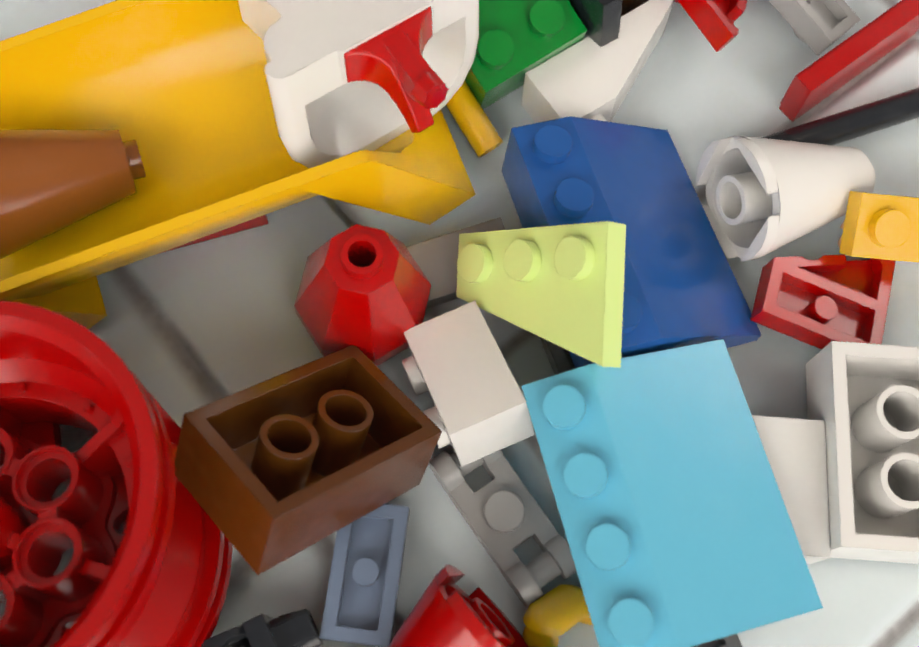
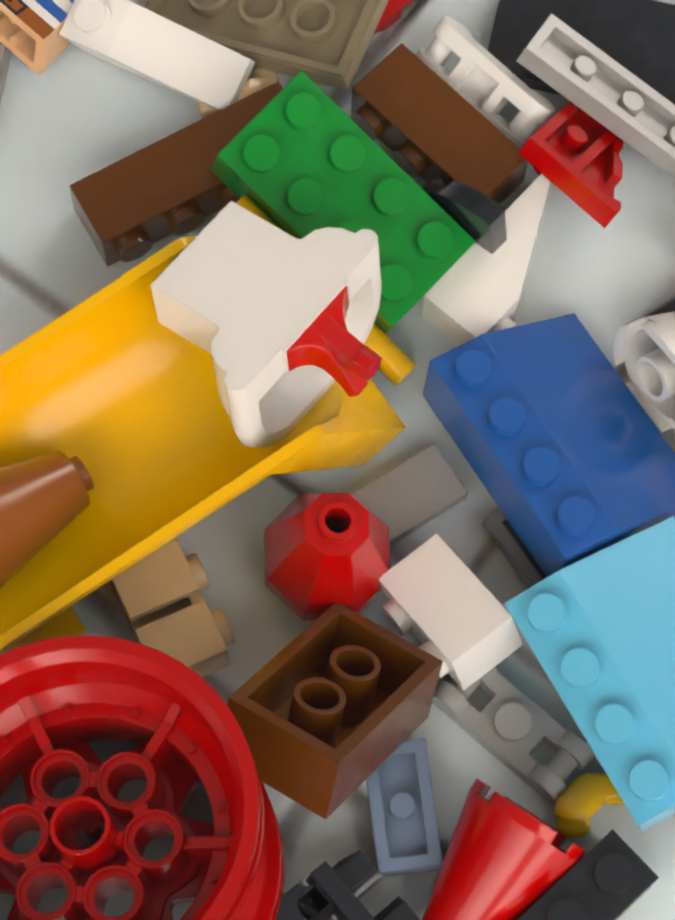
camera: 15 degrees left, 0 degrees up
yellowish green wing [456,221,626,368] -> none
none -> tan piece [111,539,235,677]

